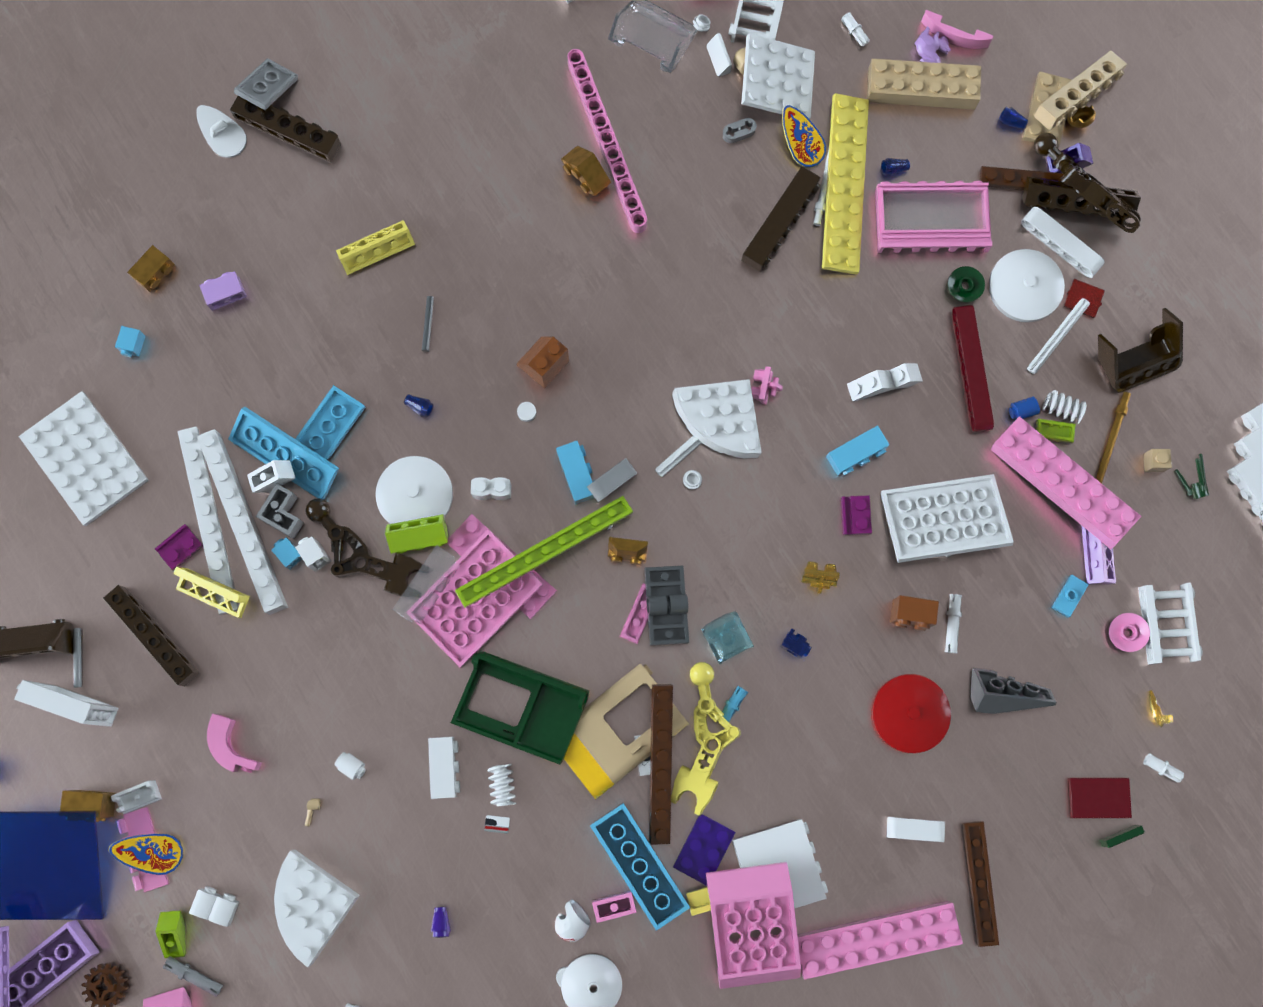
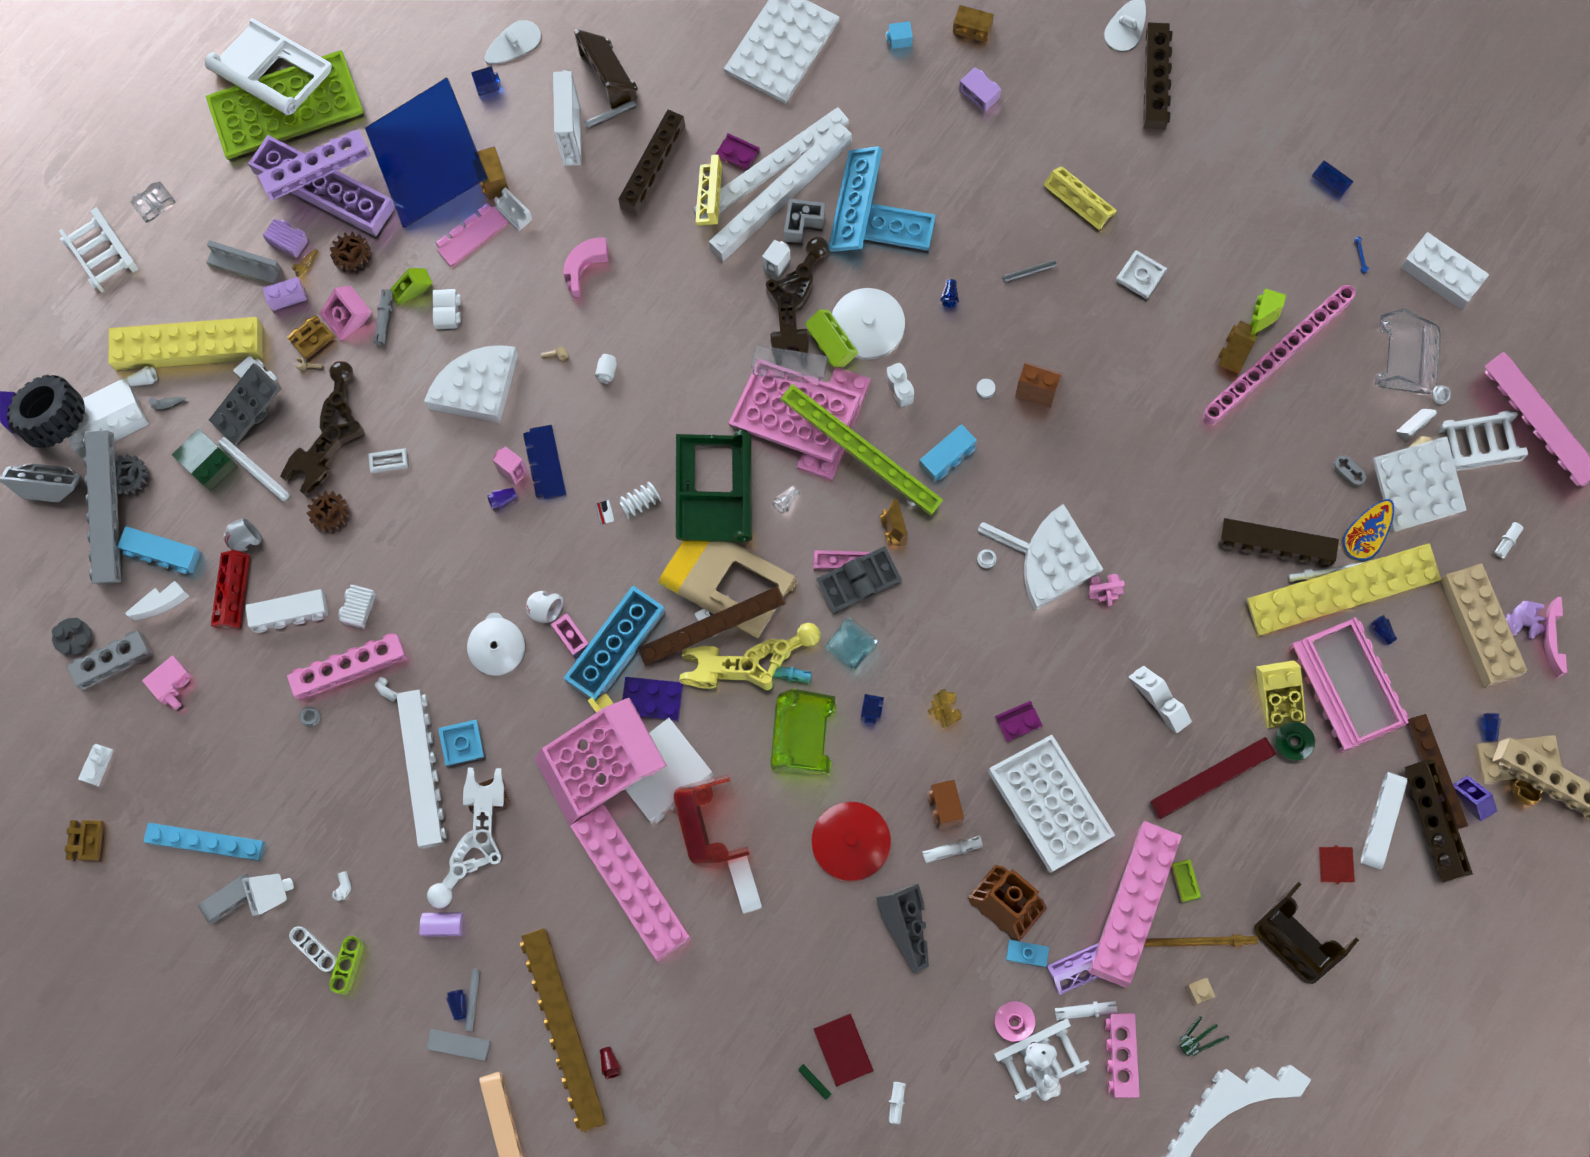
camera: 75 degrees right, 5 degrees down
shield [109,834,183,875] -> none
light grey tile [234,58,298,110] -> none
white brick [247,460,295,493] -> none
medium azure brick [271,538,302,570] -> none
white brick [428,737,460,799] -> none
light grey beam [587,458,637,502] -> none
medium azure brick [826,425,889,476] -> none
reddish brown plate [962,821,999,947] -> none
white dish [989,249,1065,322] -> none
blue brick [1009,396,1040,420] -> none
white axle [1027,298,1090,374] -> none
dark brown piece [1034,133,1141,233] -> none
white piece [1042,390,1087,424] -> none
clear yellow bar [1149,690,1173,727] -> none
none -> bright pink brick [493,446,528,485]
none -> clear blue windscreen [523,424,566,499]
none -> clear red windscreen [674,774,749,864]
none -> clear neon green windscreen [771,689,836,775]
none -> clear cone [773,486,800,513]
none -> dark orange slope [968,865,1047,941]
none -> white animal [1024,1042,1061,1101]
none -> white pin [1055,1000,1117,1021]
none -> bright pink brick [1105,1013,1140,1098]
none -> white plate [1116,250,1167,299]
none -> lime slope [1250,288,1286,335]
none -> light yellow slope [1256,660,1306,728]
none -> clear blue plate [1312,160,1354,197]
none -> blue hinge [1355,236,1369,273]

